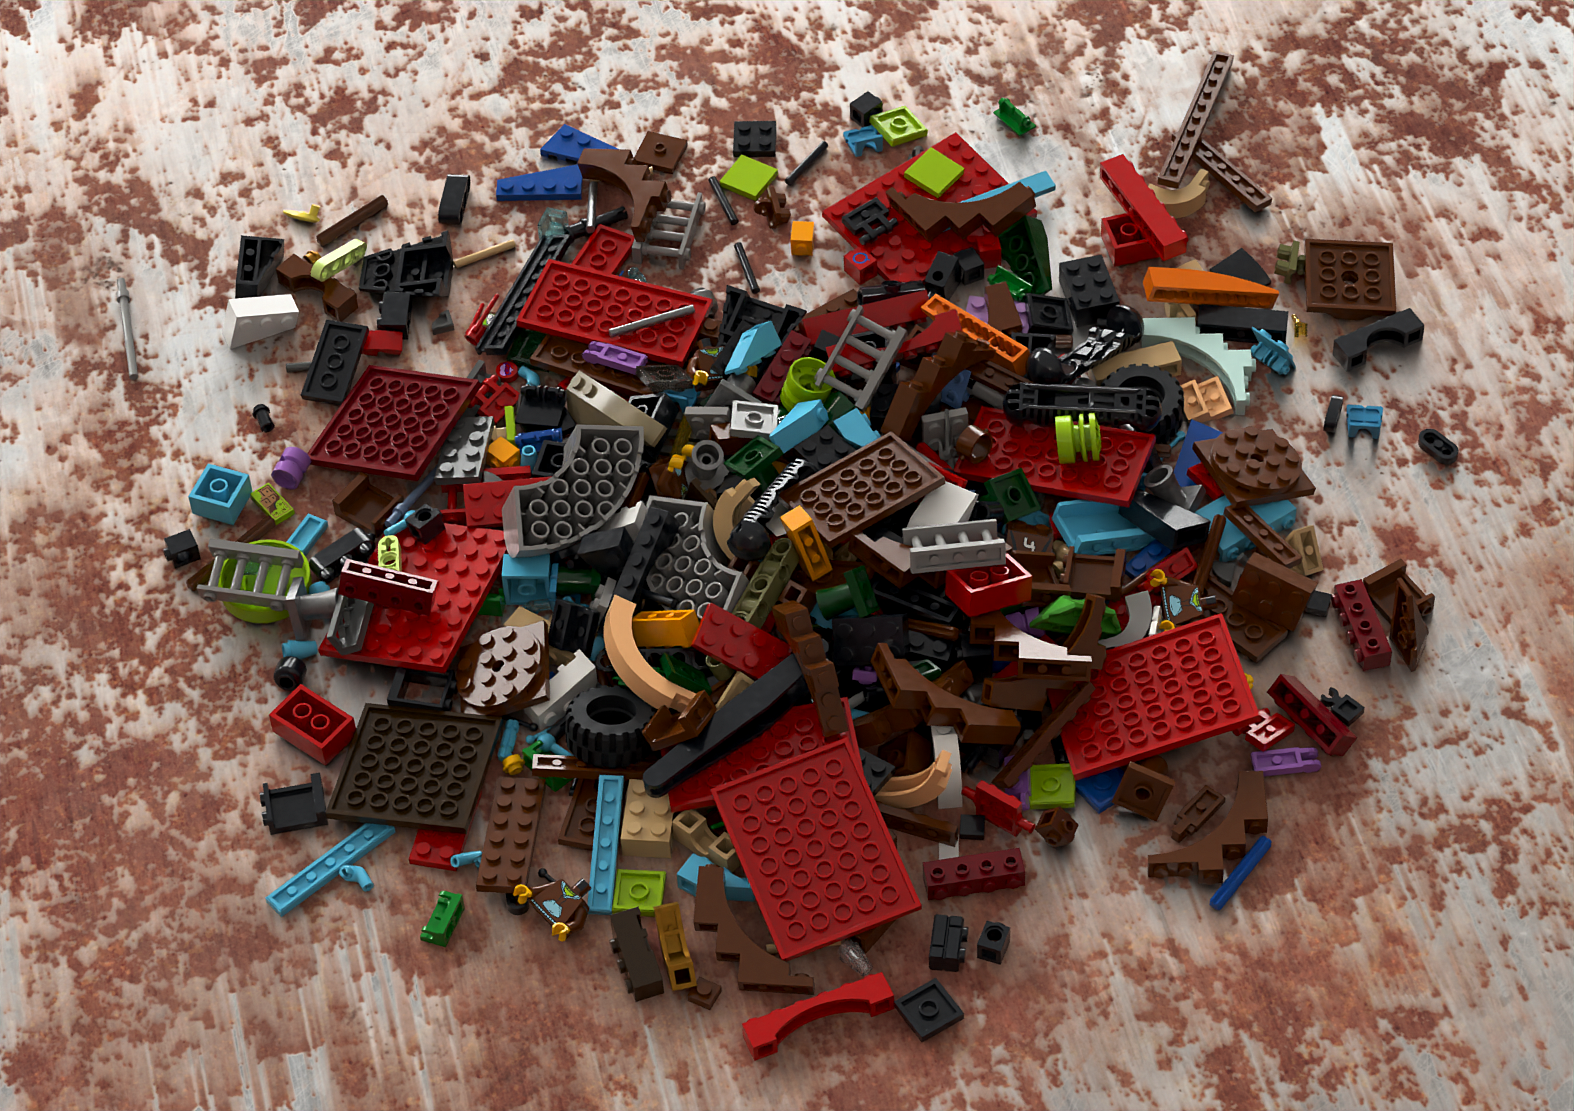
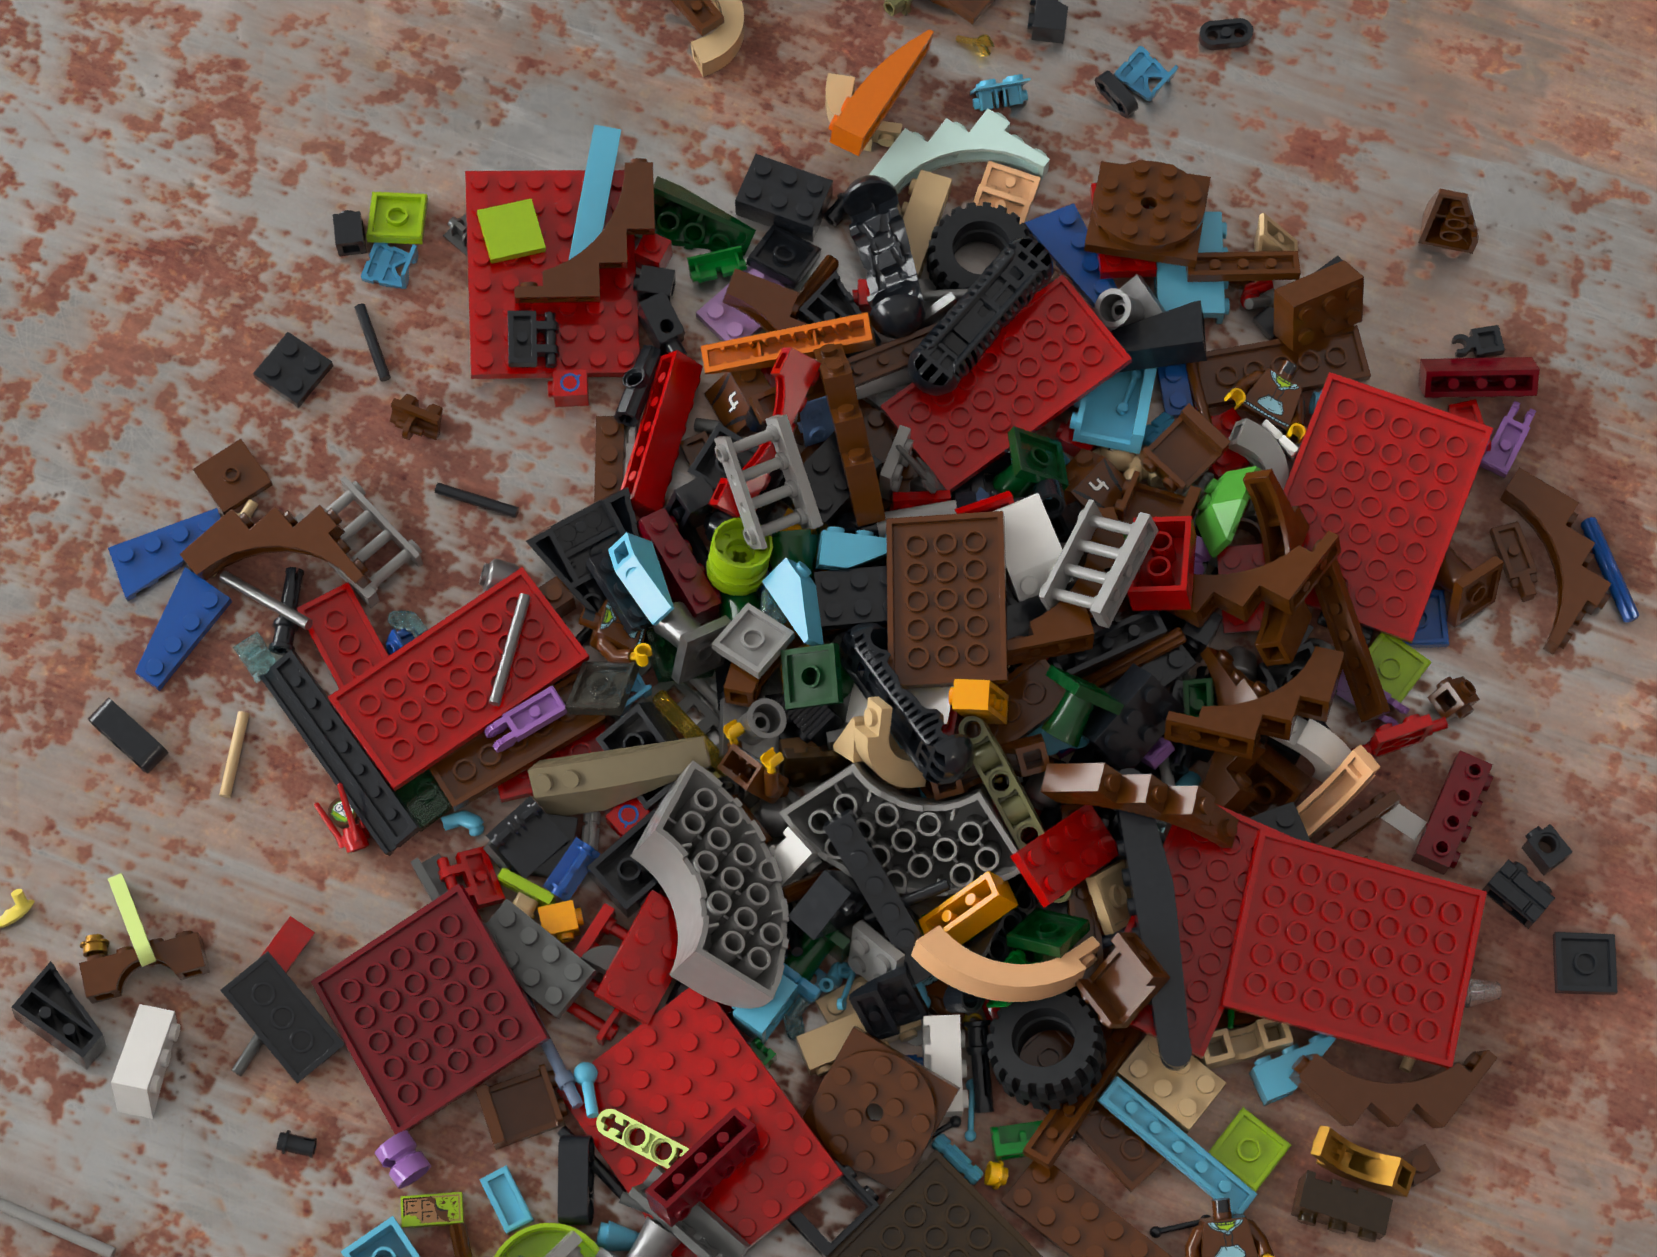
camera: 60 degrees left, 20 degrees up
reddish brown axle [316,195,388,246] -> none
black wedge [359,230,453,297] -> none
black brick [377,292,413,340] -> none
black brick [405,503,446,545] -> none
dark grey tile [432,310,454,335] -> none
red tile [496,361,518,383] -> none
medium azure cone [520,445,538,474] -> none
medium azure bar [537,733,574,756] -> none
light grey plate [684,407,732,440] -> none
black bar [708,176,739,225] -> none
lime tile [719,155,778,201] -> none
red arch [742,972,894,1061] -> none
light orange brick [790,221,815,256] -> none
reddish brown piece [956,425,993,464] -> none
black tile [960,814,985,840] -> none
green hinge [993,97,1036,136] -> none
lime wheel [1055,413,1102,464] -> none
red brick [1100,154,1188,261] -> none
red brick [1101,213,1159,267] -> none
red hinge [1137,547,1198,593] -> none
reddish brown axle [1192,514,1226,595] -> none
black brick [1197,304,1289,344] -> none
black slope [1210,248,1271,286] -> none
dark grey tile [1212,561,1235,587] -> none
dark red brick [1331,579,1392,671] -> none
reddish brown panel [1363,559,1435,625] -> none

